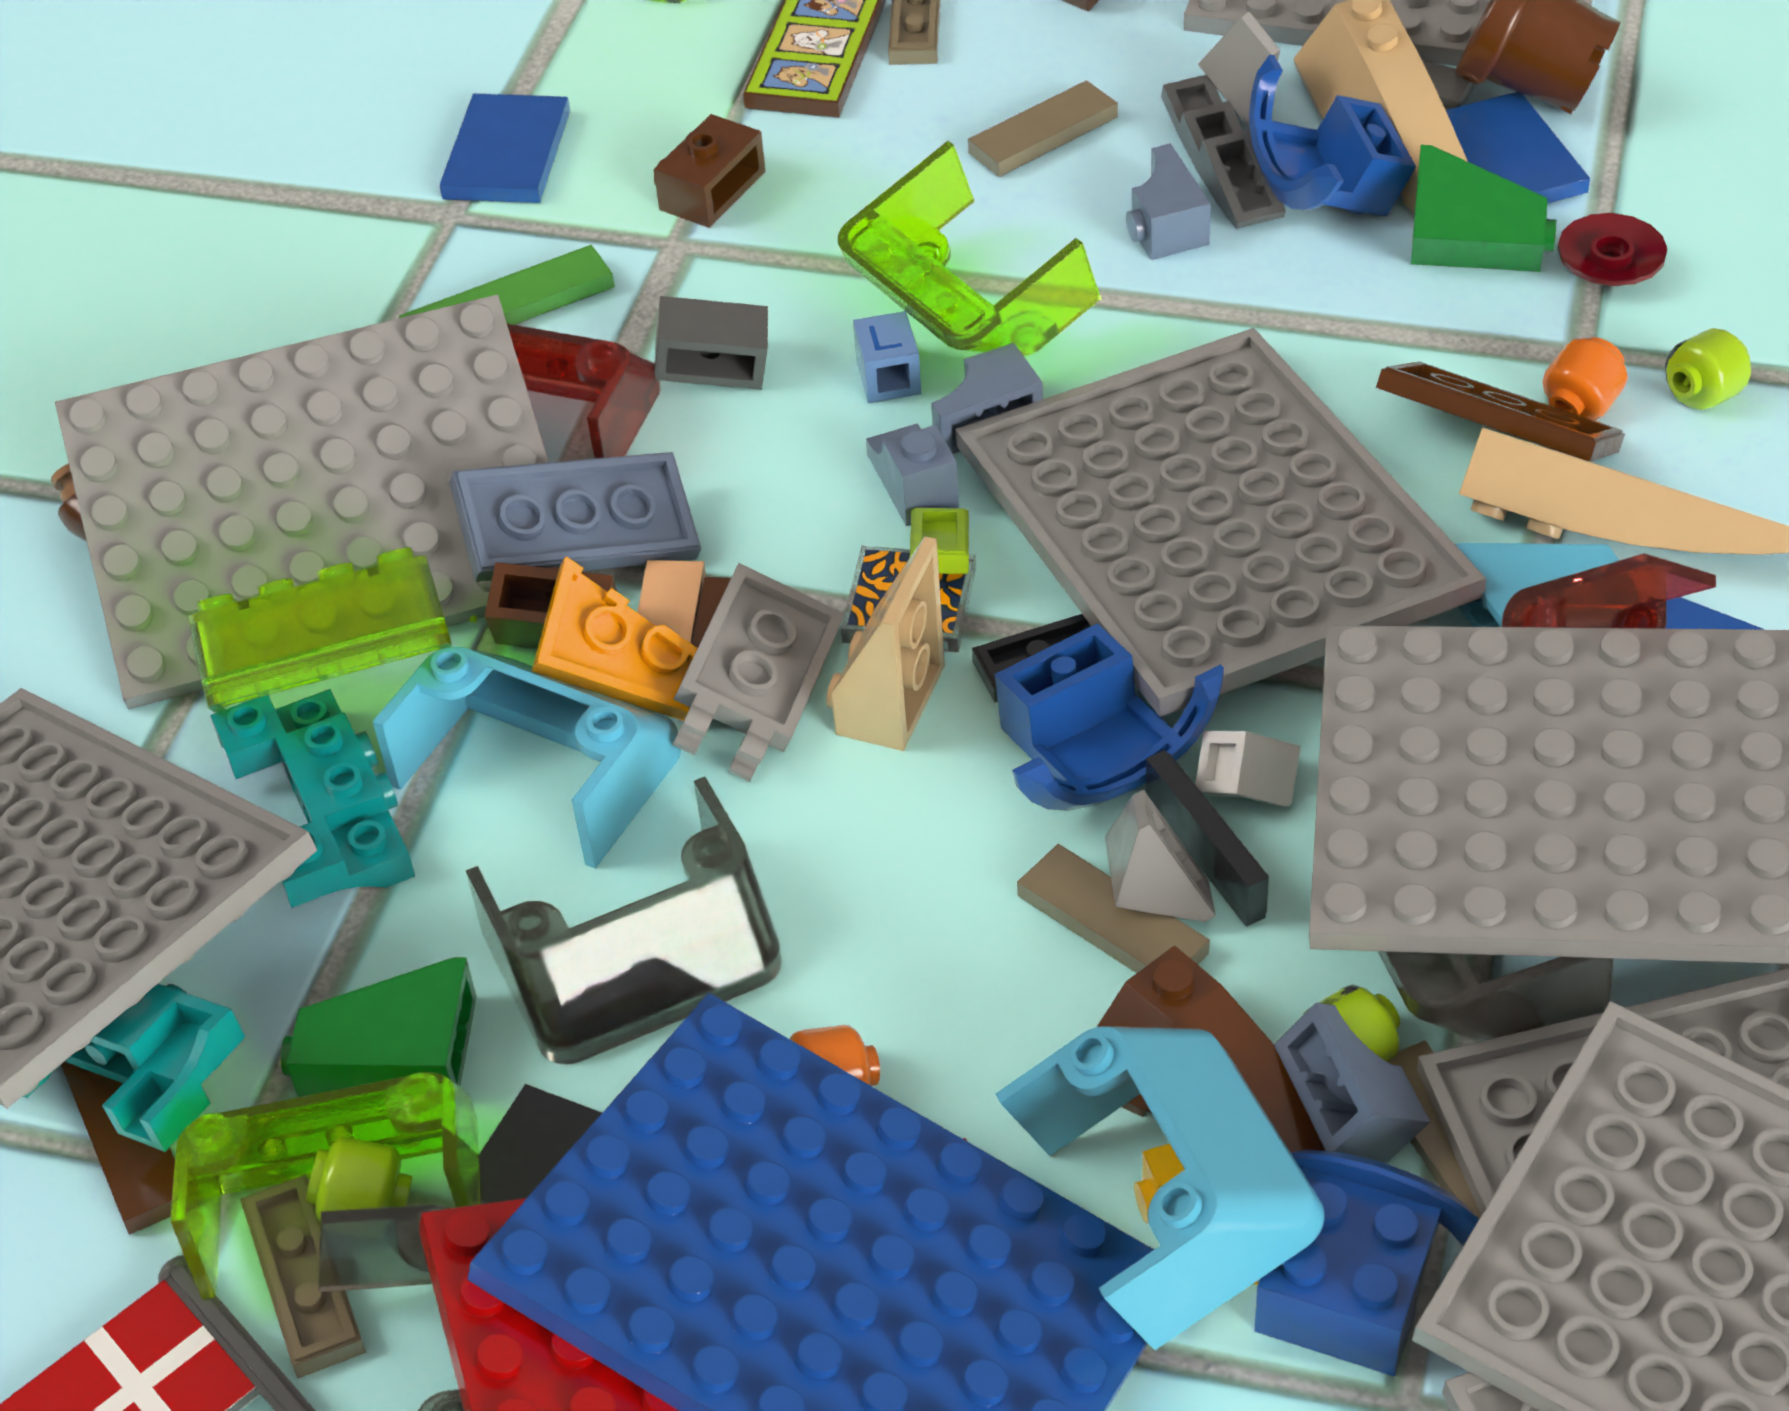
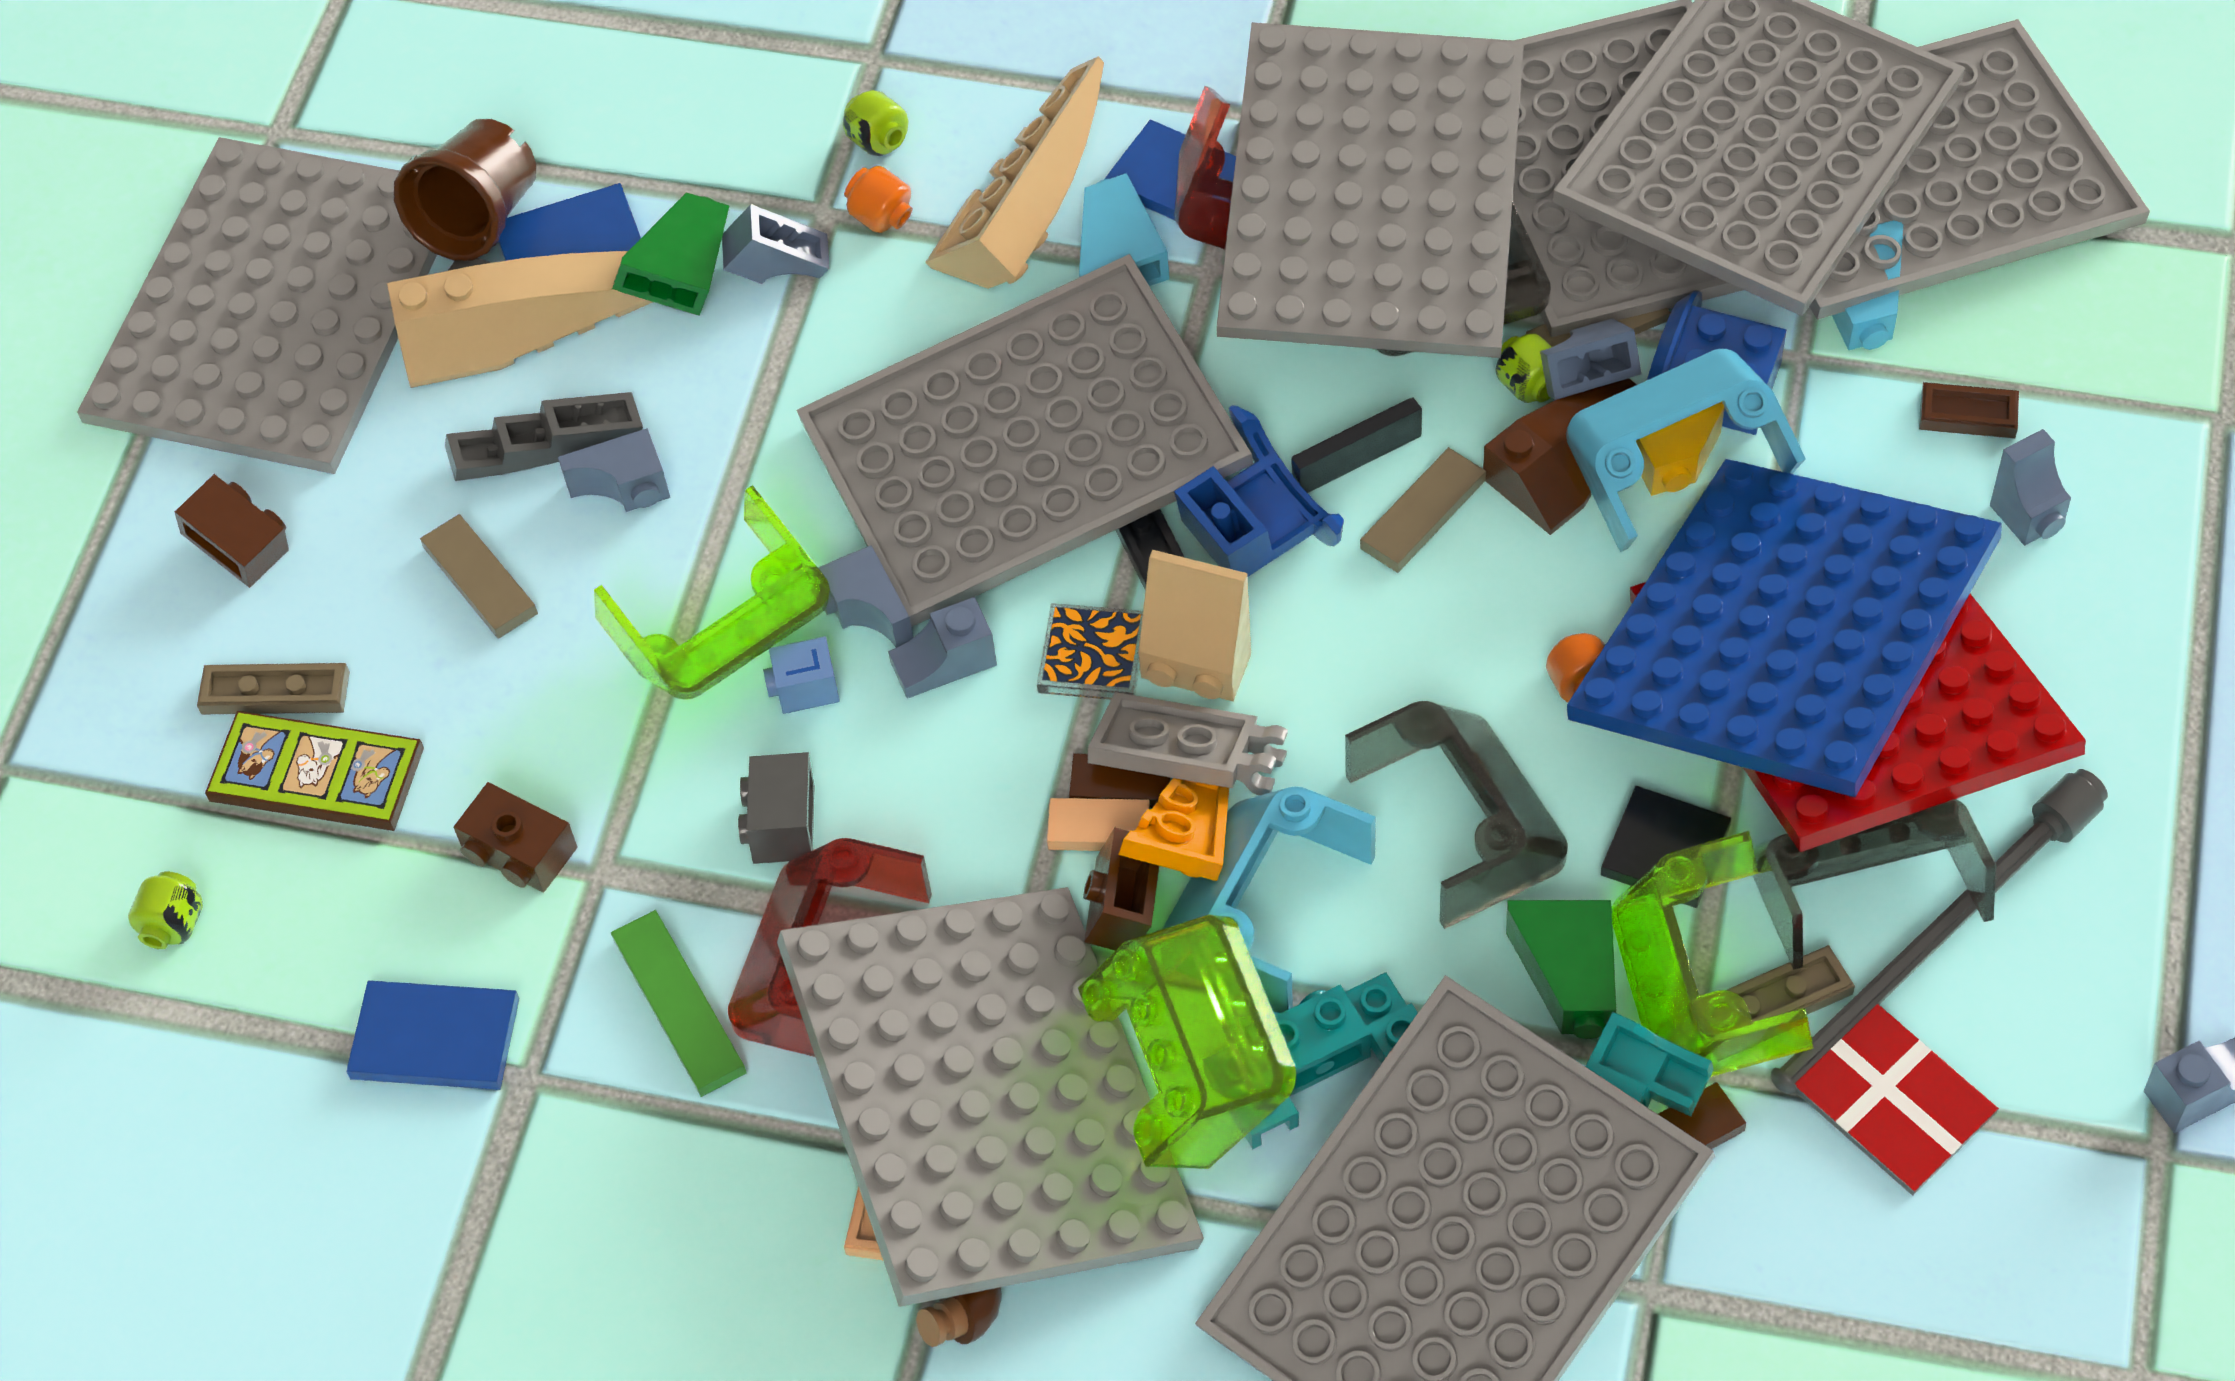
camera: 90 degrees left, 10 degrees up
lime head [305,1137,413,1234] -> none
sand blue tile [449,452,702,582] -> none
lime tile [910,508,969,574] -> none
light grey slope [1105,789,1216,922] -> none
white panel [1195,731,1301,807] -> none
light grey slope [1198,11,1280,129] -> none
blue piece [1249,54,1417,216] -> none
reddish brown tile [1376,361,1625,461] -> none
dark red dish [1557,213,1668,286] -> none
none -> sand blue arch [722,204,829,284]

